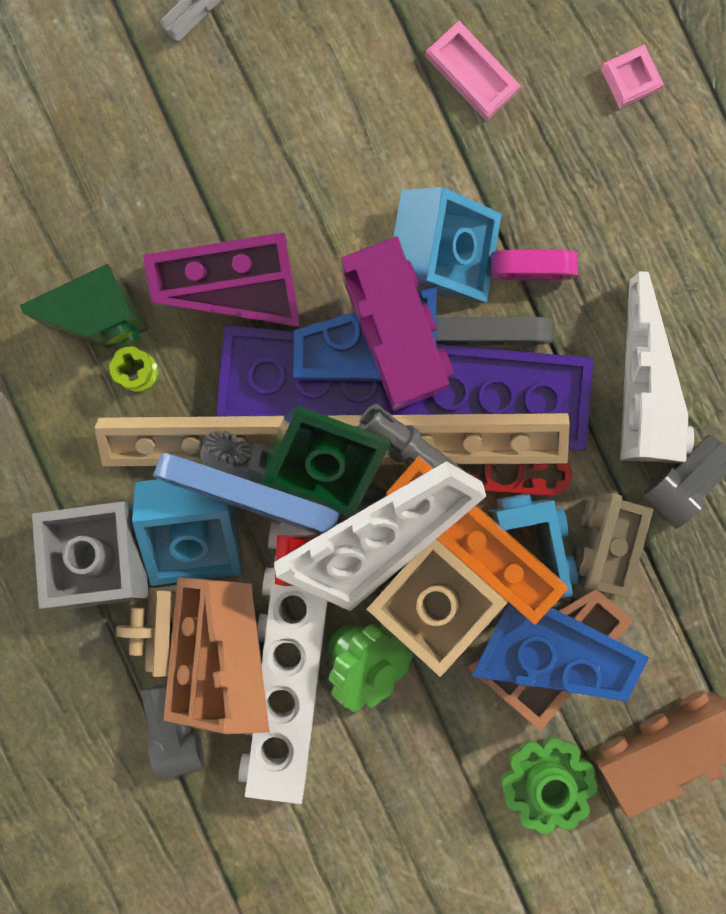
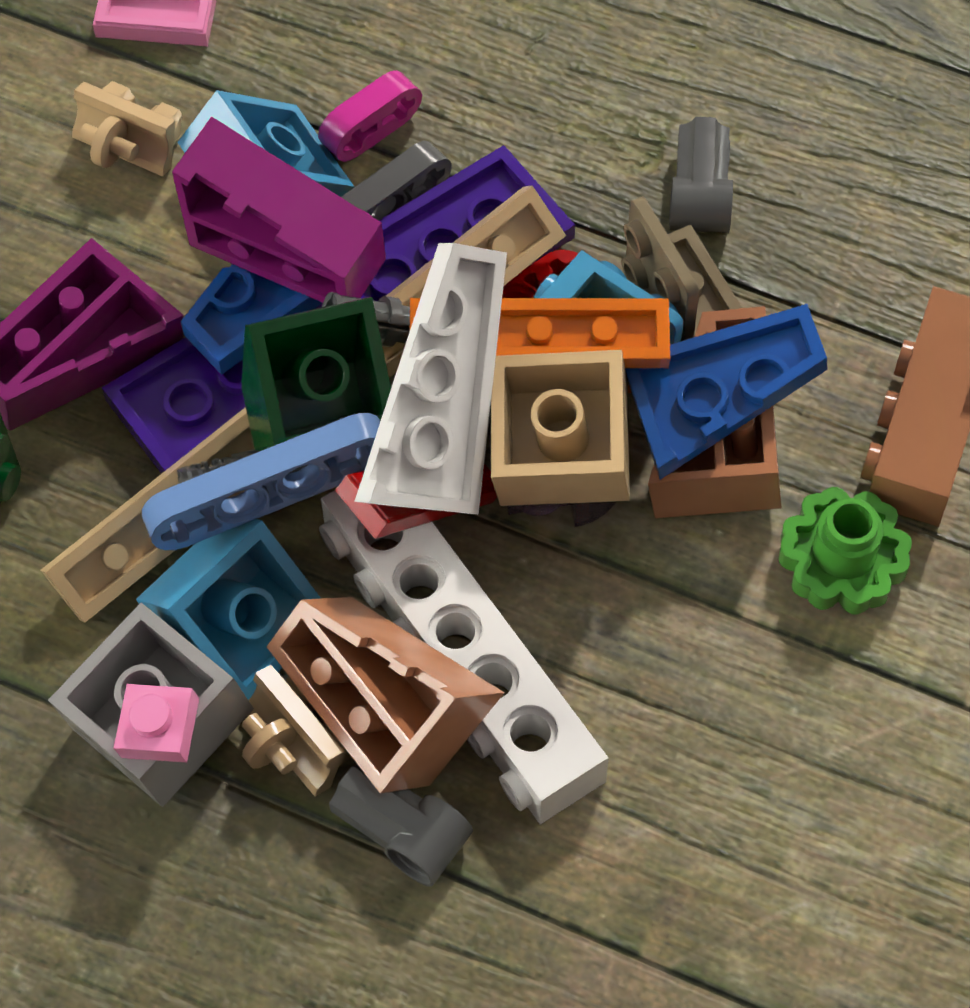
camera: 40 degrees left, 25 degrees down
lime bush [109,346,159,392] -> none
bright green plant [328,624,413,712] -> none
white wedge [620,271,694,464] -> none
none -> tan hips [72,81,182,176]
none -> bright pink plate [114,684,200,763]

